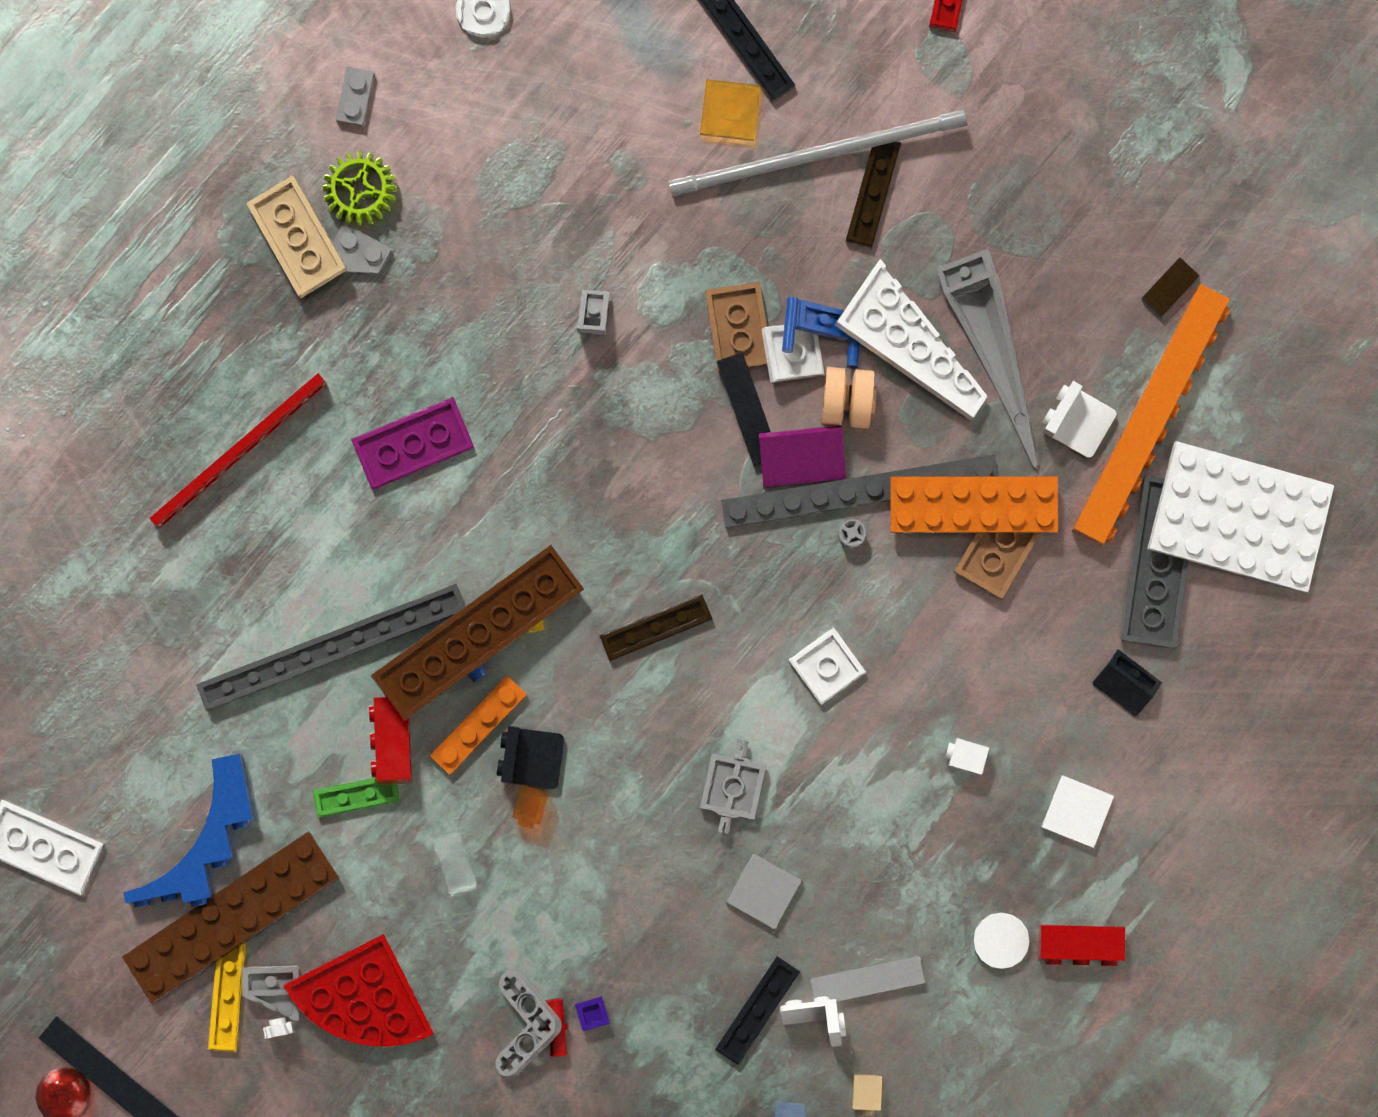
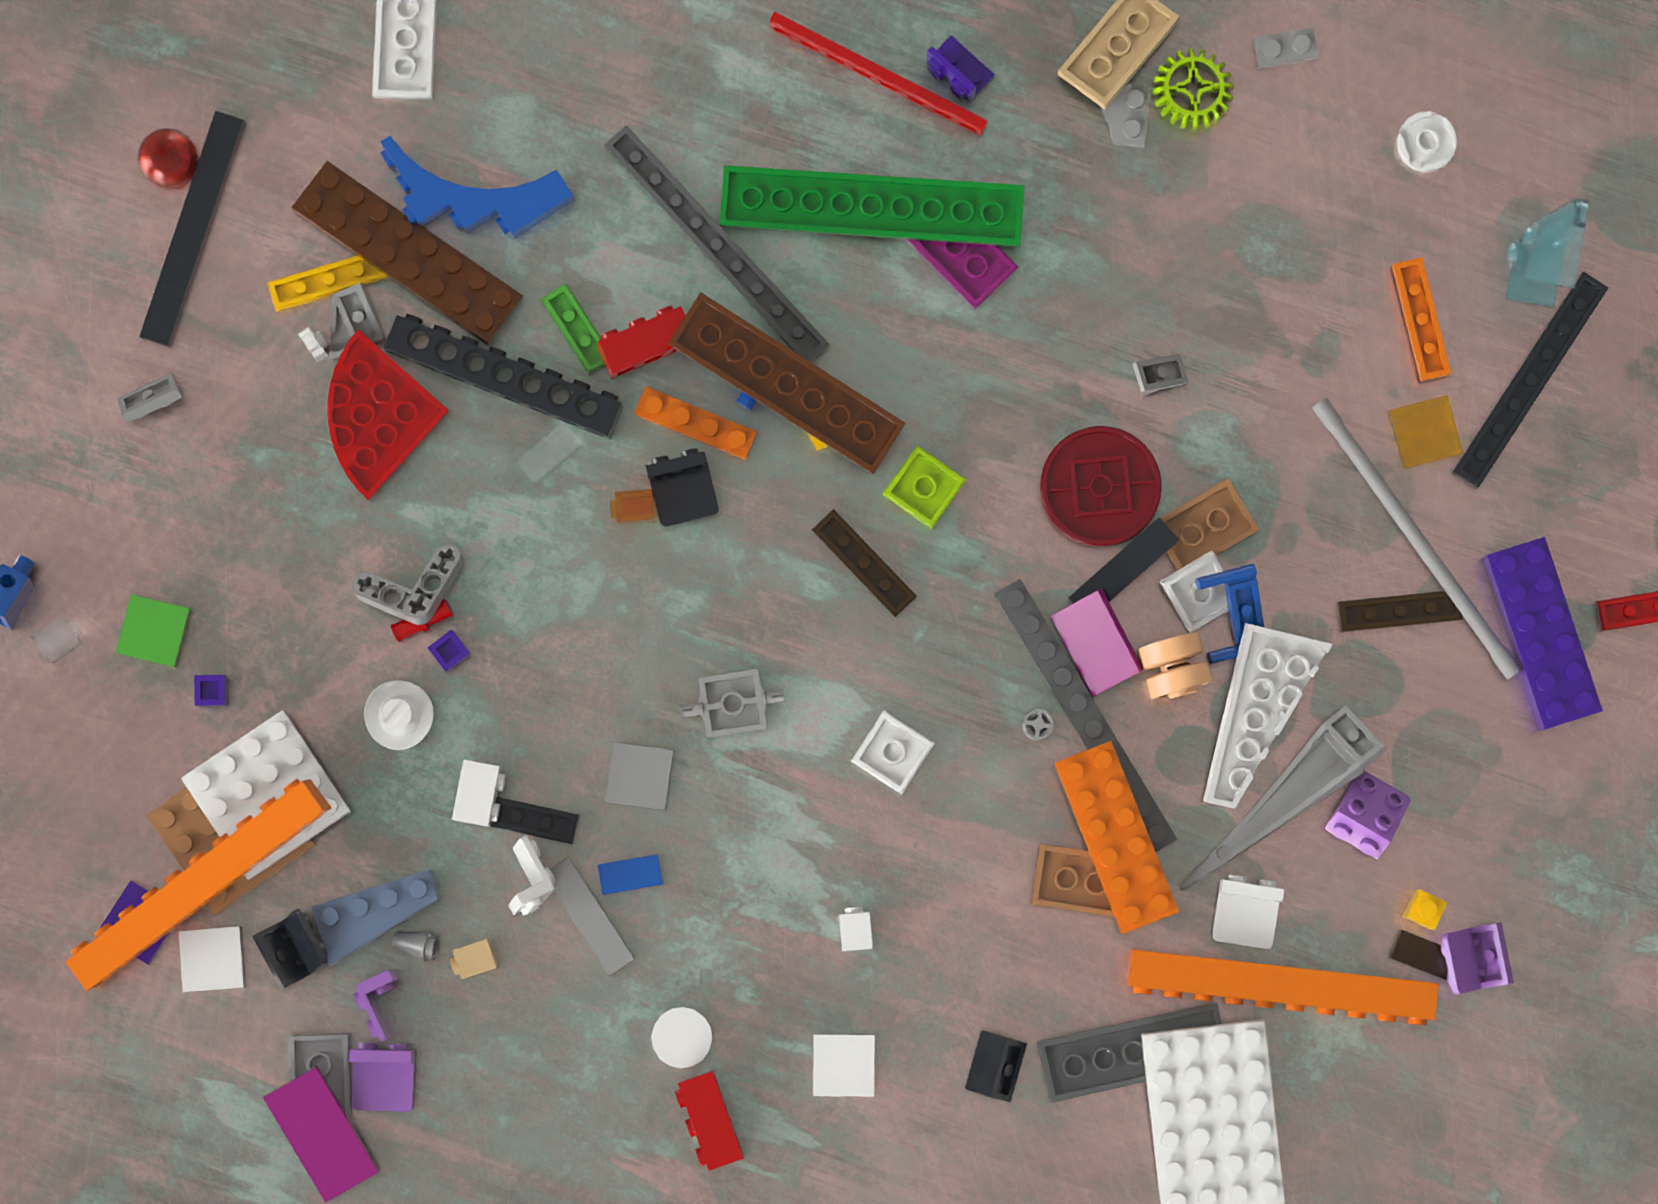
camera: 75 degrees right, 0 degrees up
none -> white hat [364,680,434,750]
none -> black brick [384,313,623,440]
none -> white brick [452,760,506,827]
none -> blue tile [598,854,663,895]
none -> green plate [719,165,1025,247]
none -> lime tile [882,445,967,530]
none -> dark purple bracket [926,35,995,103]
none -> dark red plate [1040,426,1162,547]
none -> medium lavender bracket [1324,770,1410,859]
none -> orange plate [1392,257,1452,382]
none -> yellow brick [1402,889,1448,930]
none -> medium lavender bracket [1441,922,1514,995]
none -> dark purple brick [1481,537,1603,731]

